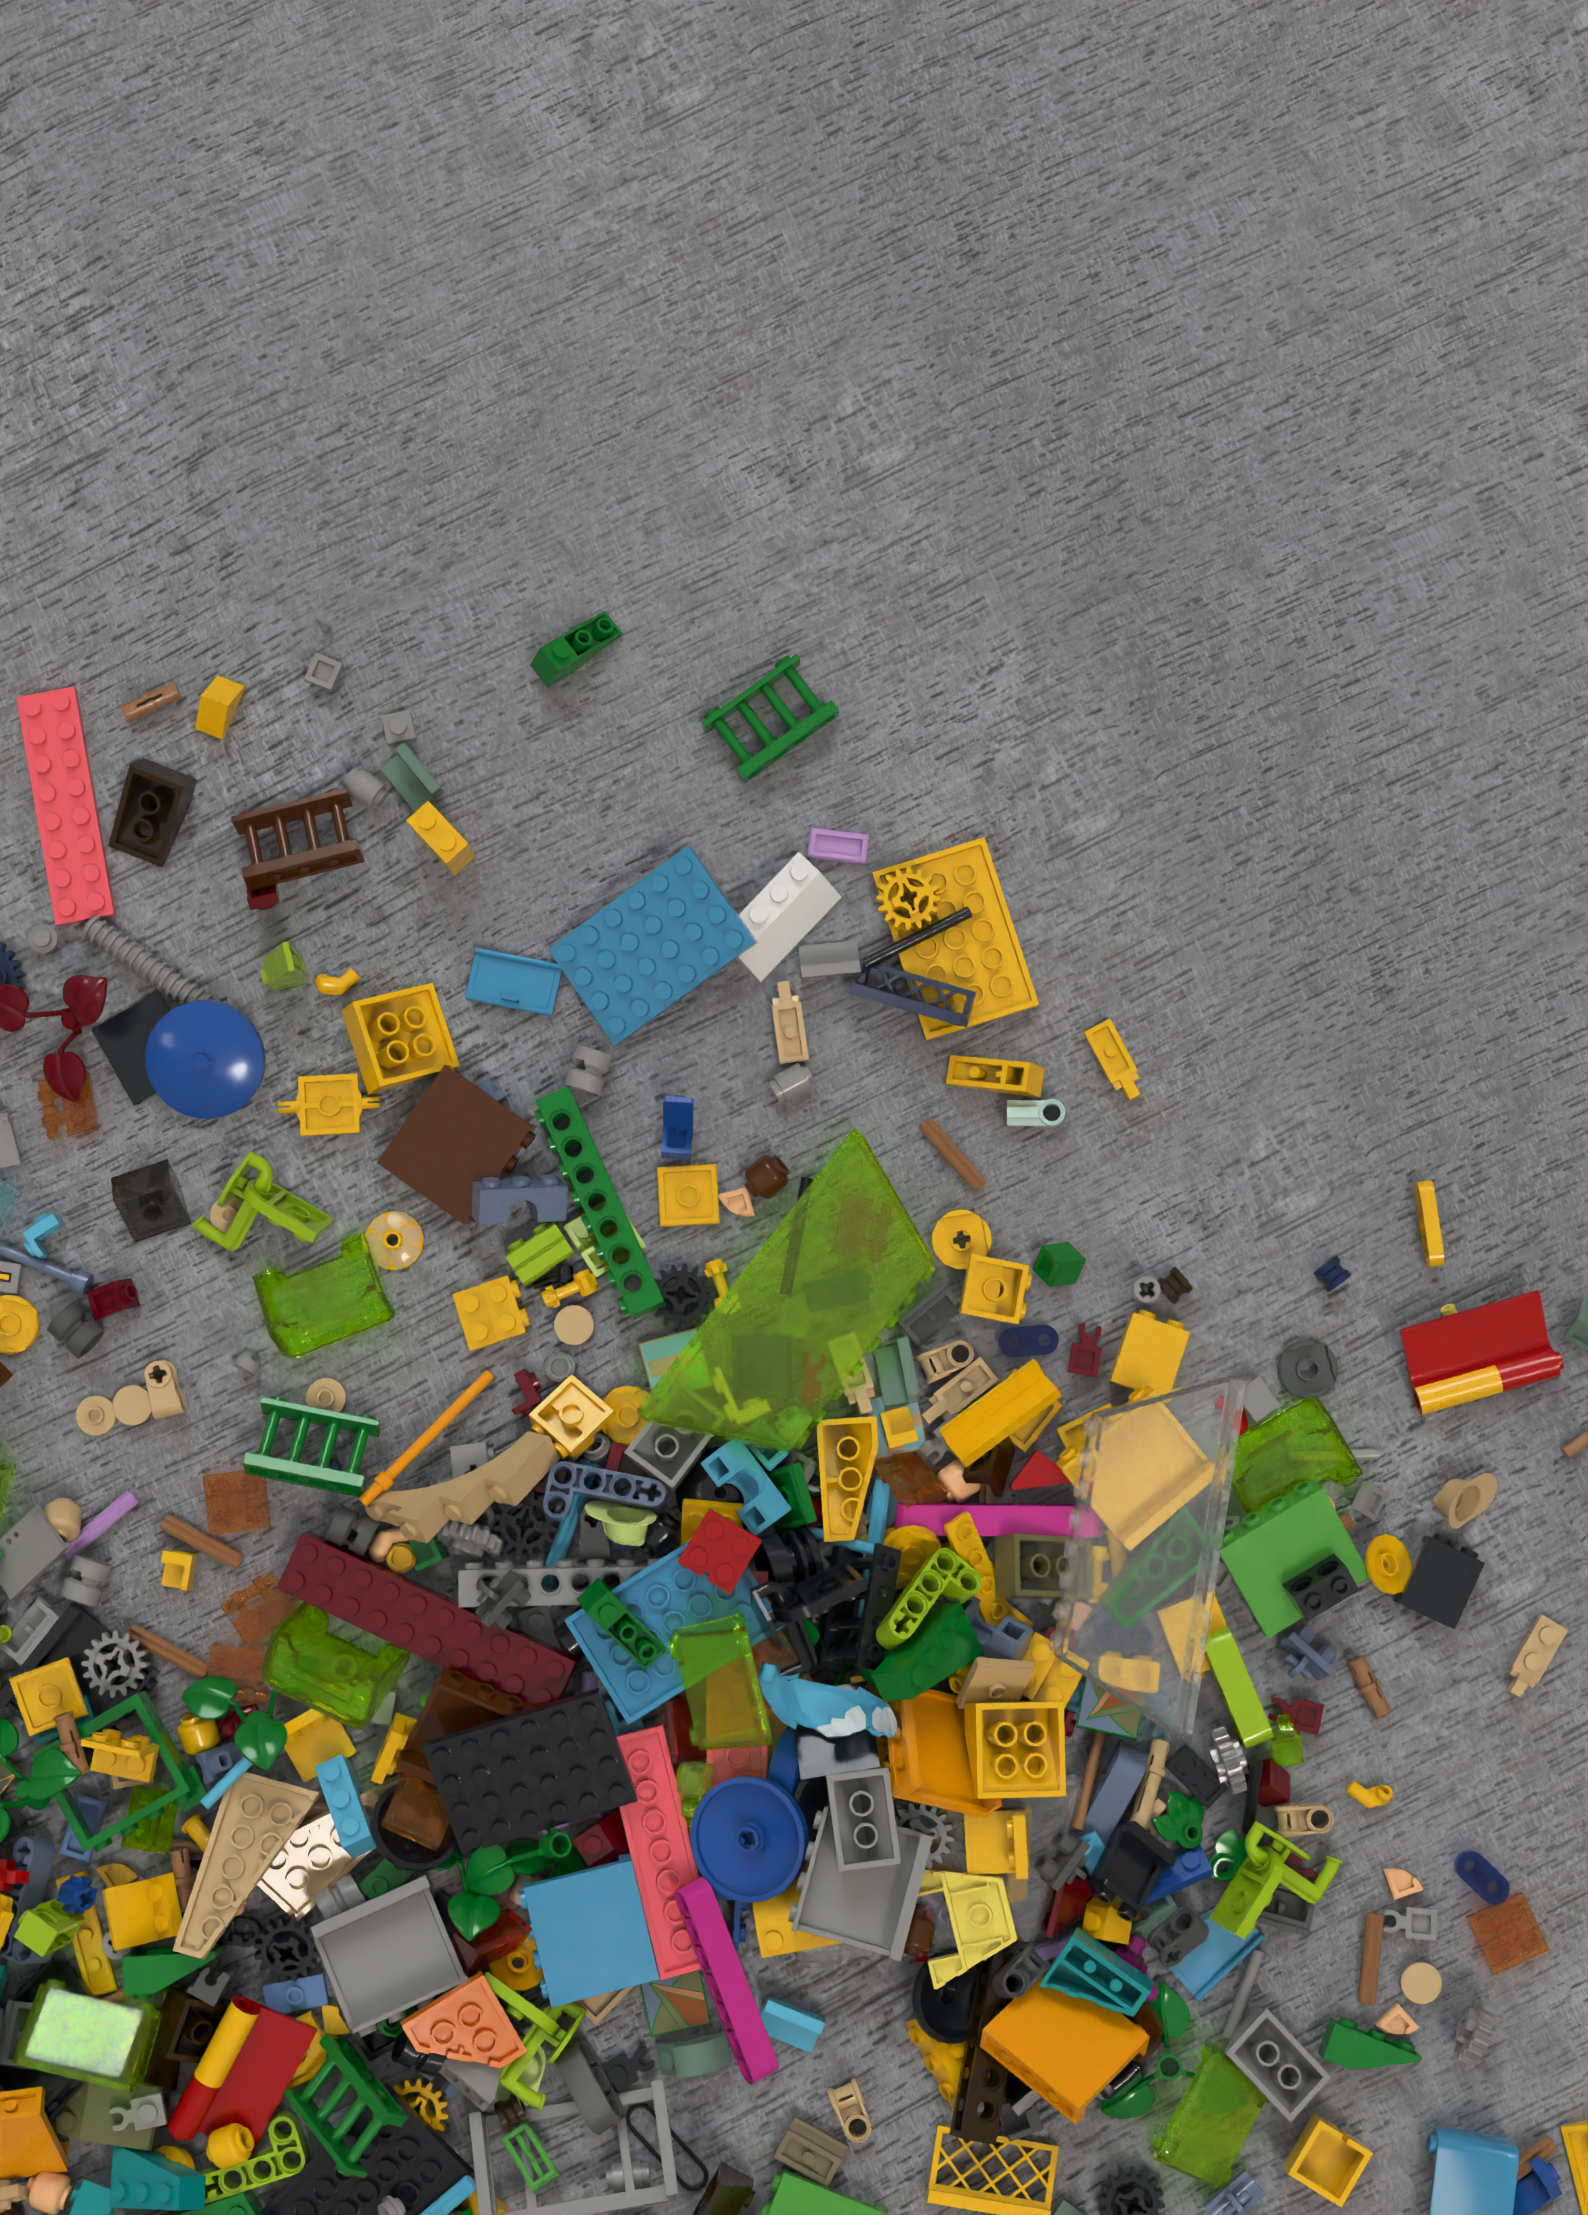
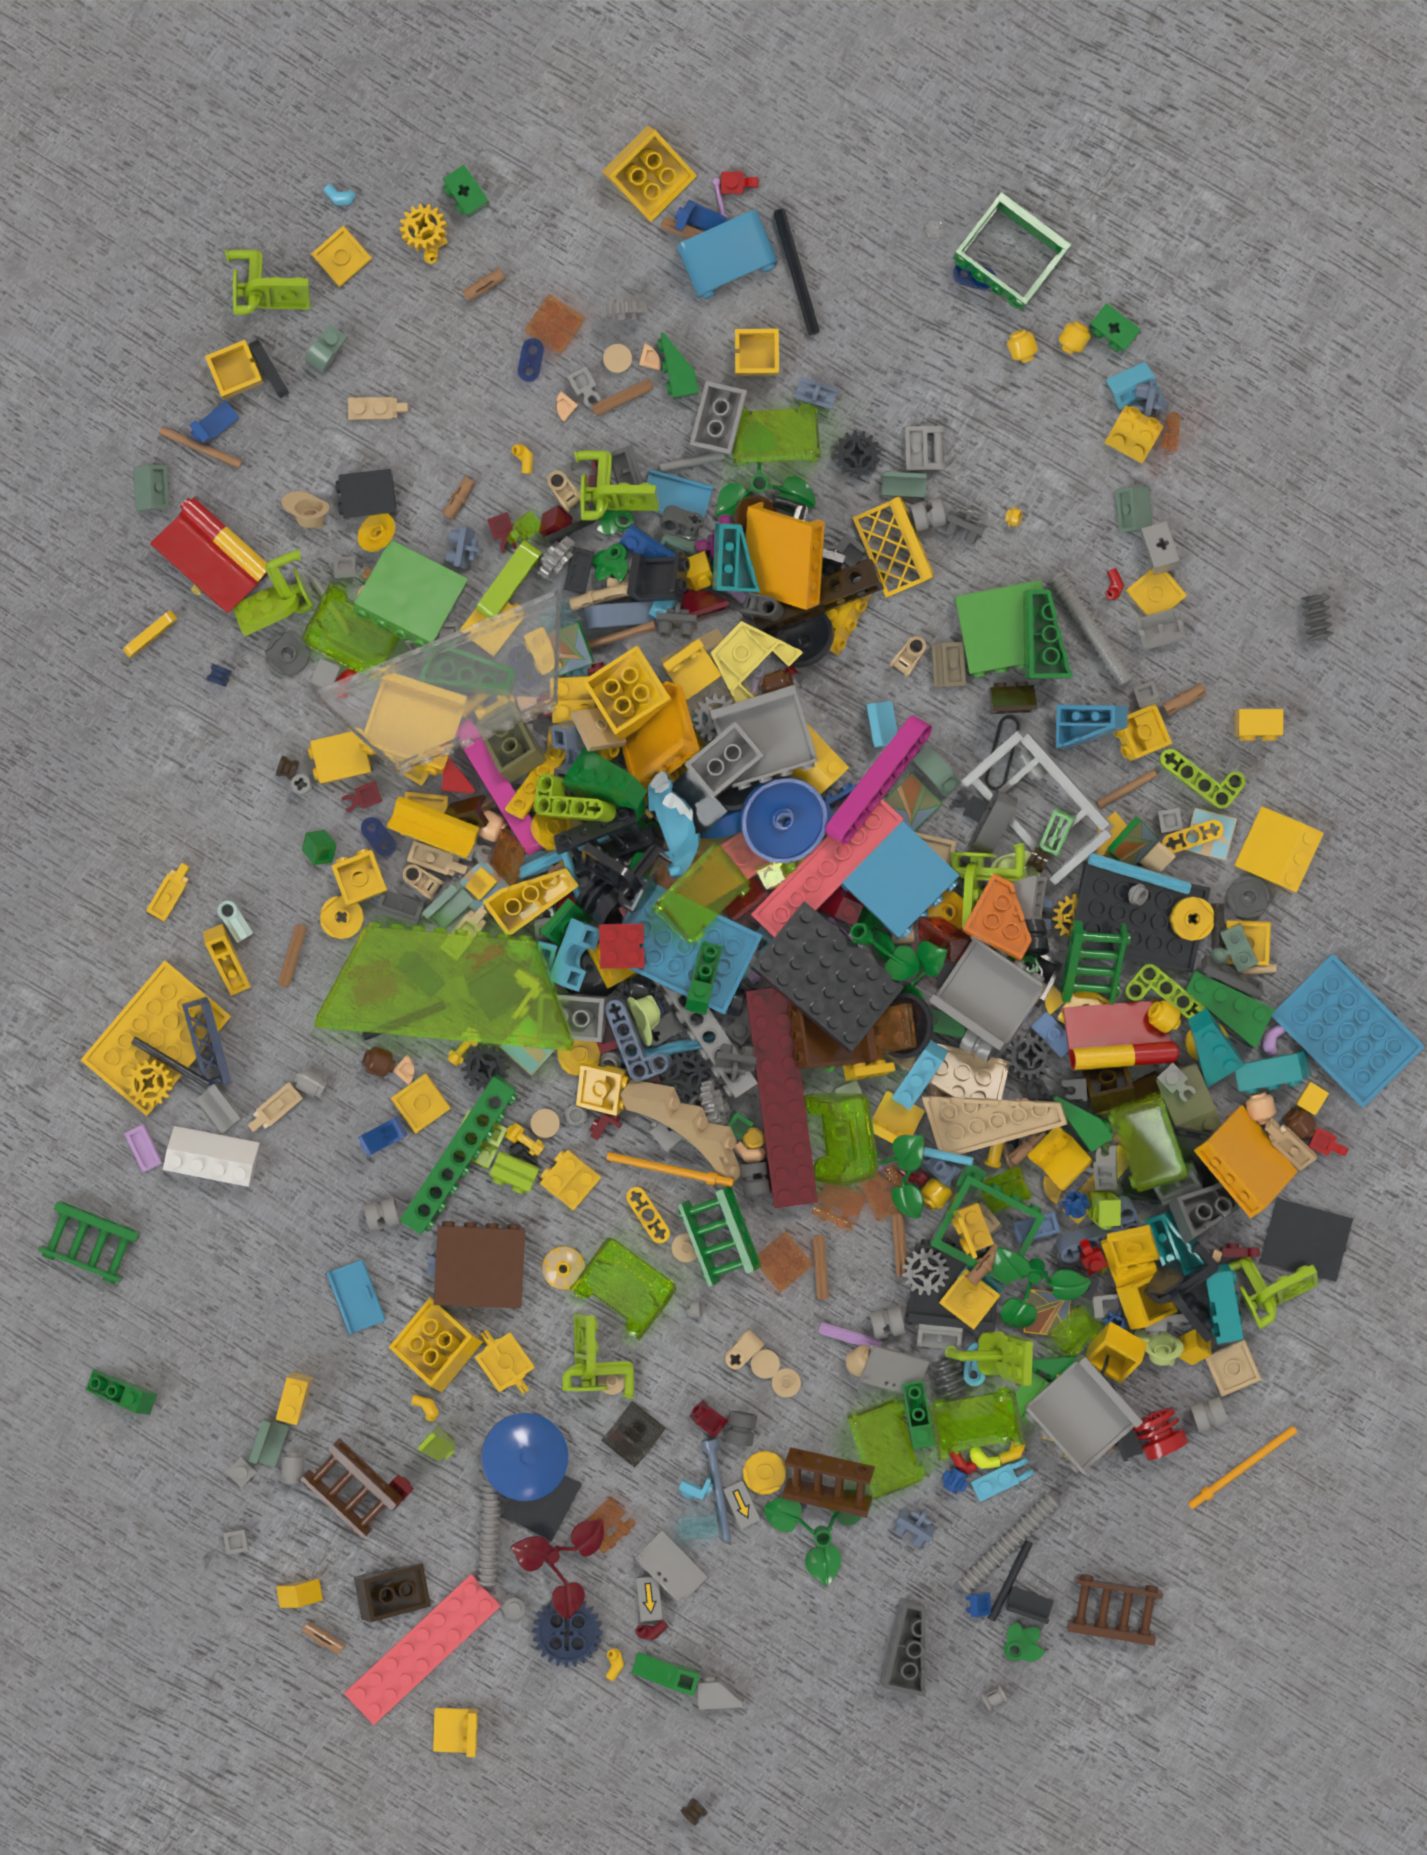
camera: 125 degrees left, 5 degrees up
yellow panel [161,1549,198,1591] -> none
sand blue arch [471,1174,568,1225] -> none
dark azure plate [548,845,758,1046] -> none
black brick [1282,1554,1359,1622] -> none
none -> lime plate [233,548,315,637]
none -> yellow beam [626,1186,670,1243]
none -> light grey hinge [1093,1146,1118,1190]

